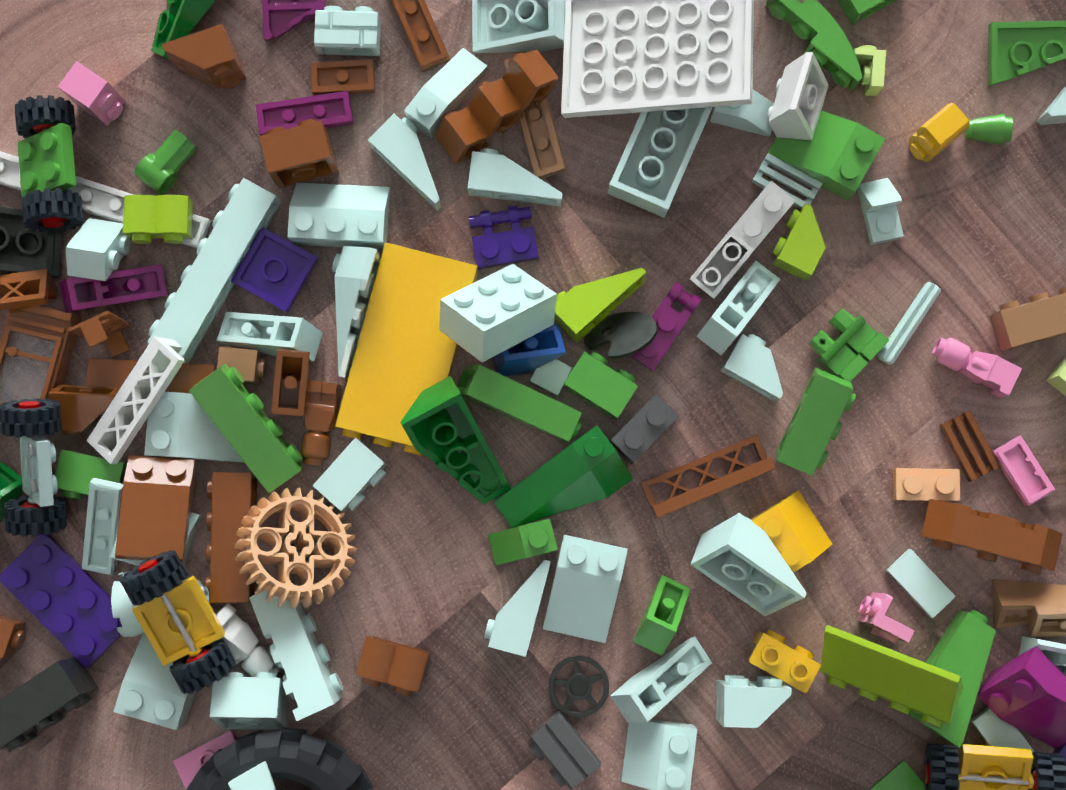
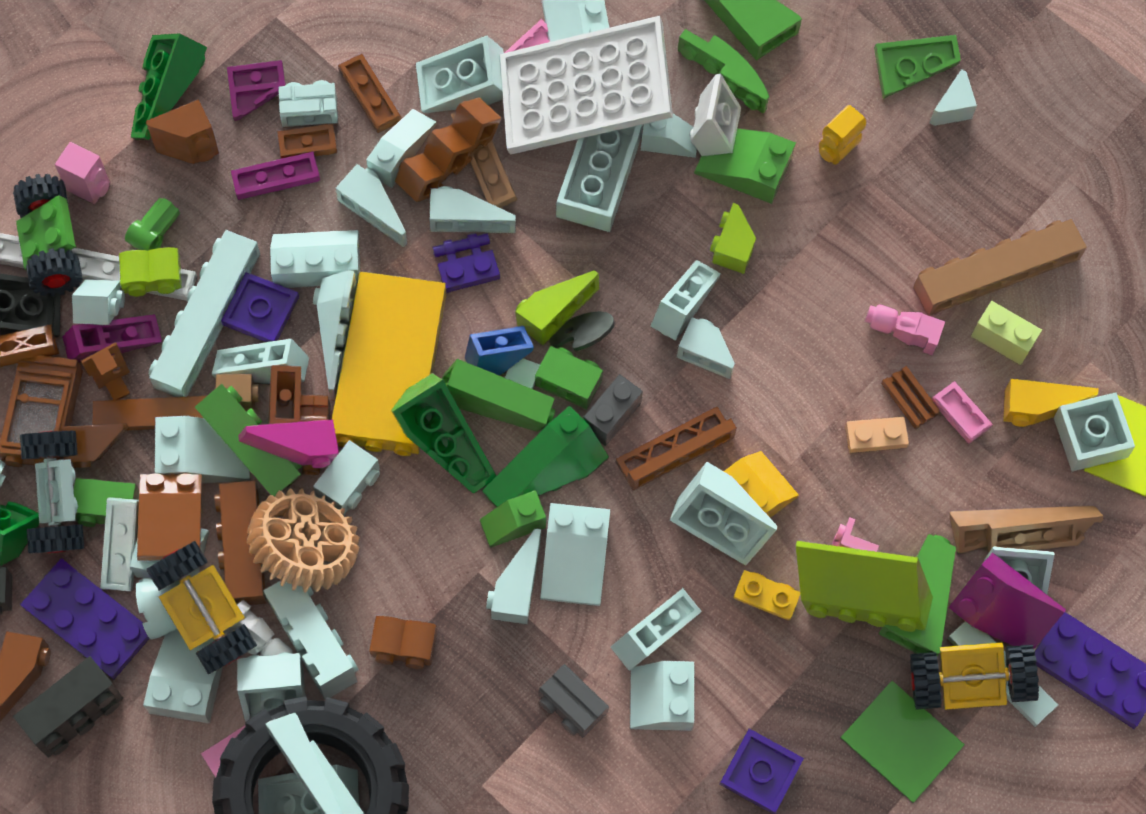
camera: 10 degrees left, 15 degrees down
white fence [87,337,185,464] -> none
dark orange brick [259,119,339,189] -> none
light aqua brick [439,264,557,362] -> none
pearl dark grey wheel [548,656,609,718] -> none
magenta plate [629,282,702,372] -> none
bright green slope [633,575,691,656] -> none
white slope [690,181,796,299] -> none
light aqua slope [716,675,792,728] -> none
light aqua tile [752,153,823,209] -> none
bright green brick [776,367,856,476] -> none
bright green hips [808,309,890,382] -> none
yellowish green bracket [854,45,886,96] -> none
light aqua slope [857,178,904,245] -> none
light aqua axle [878,282,941,365] -> none
light aqua tile [886,549,956,618] -> none
dark orange brick [921,499,1063,574] -> none
bright green cone [965,114,1013,145] -> none
none -> dark pink slope [238,420,339,468]

